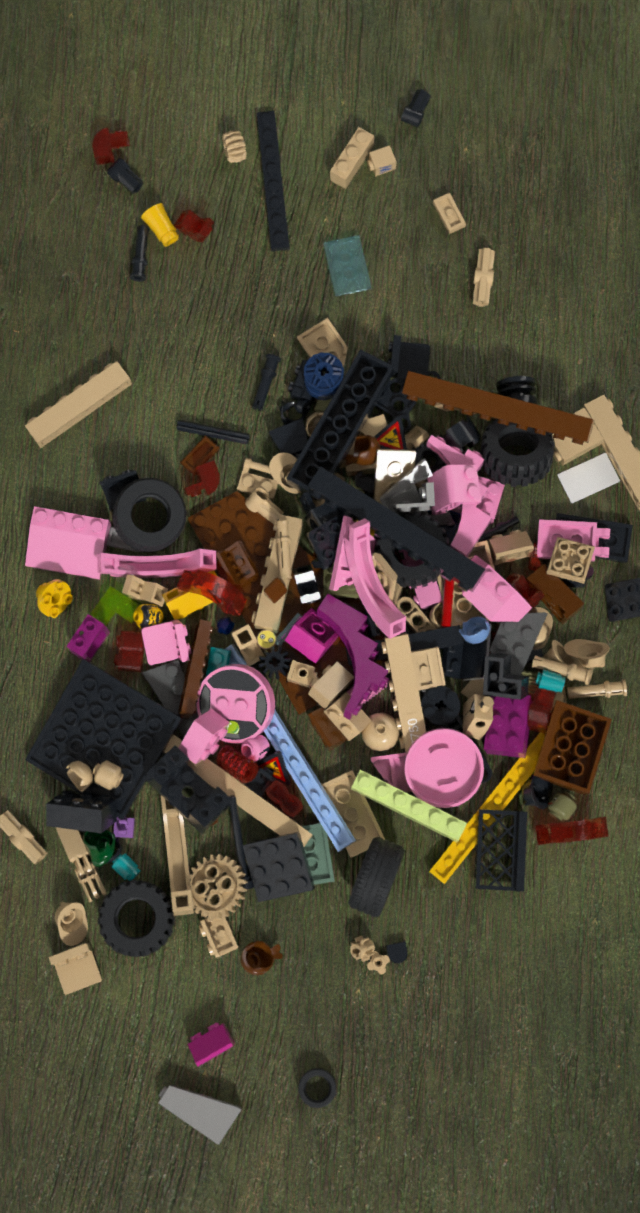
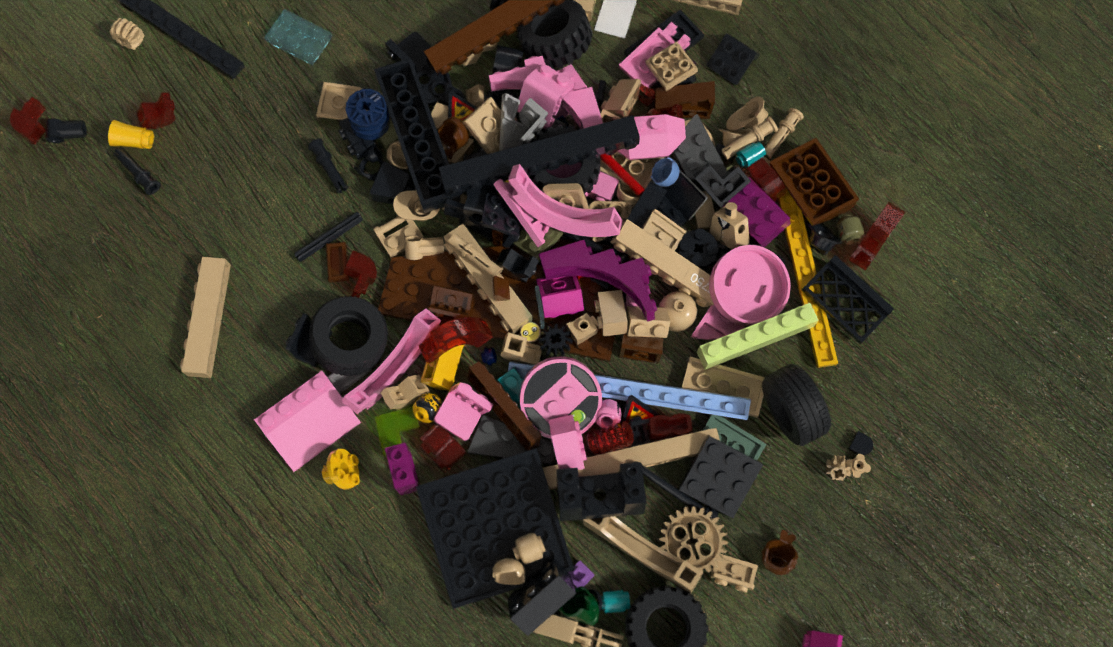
camera: 55 degrees left, 5 degrees down
black tyre [298,1068,336,1108] -> none

